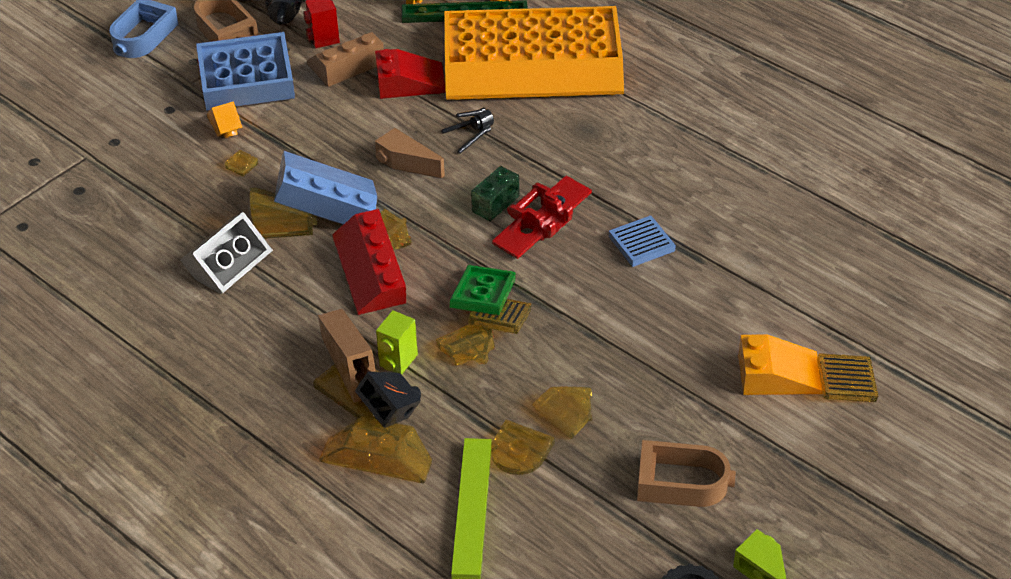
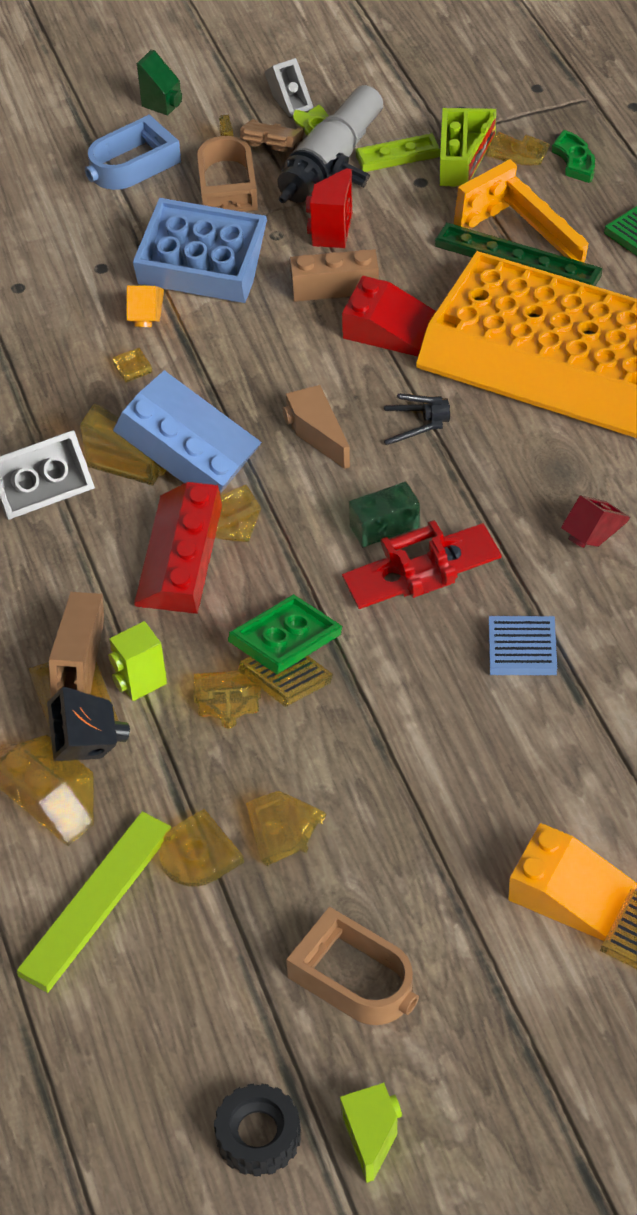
camera: 30 degrees right, 5 degrees up
none -> dark red slope [561,495,630,548]

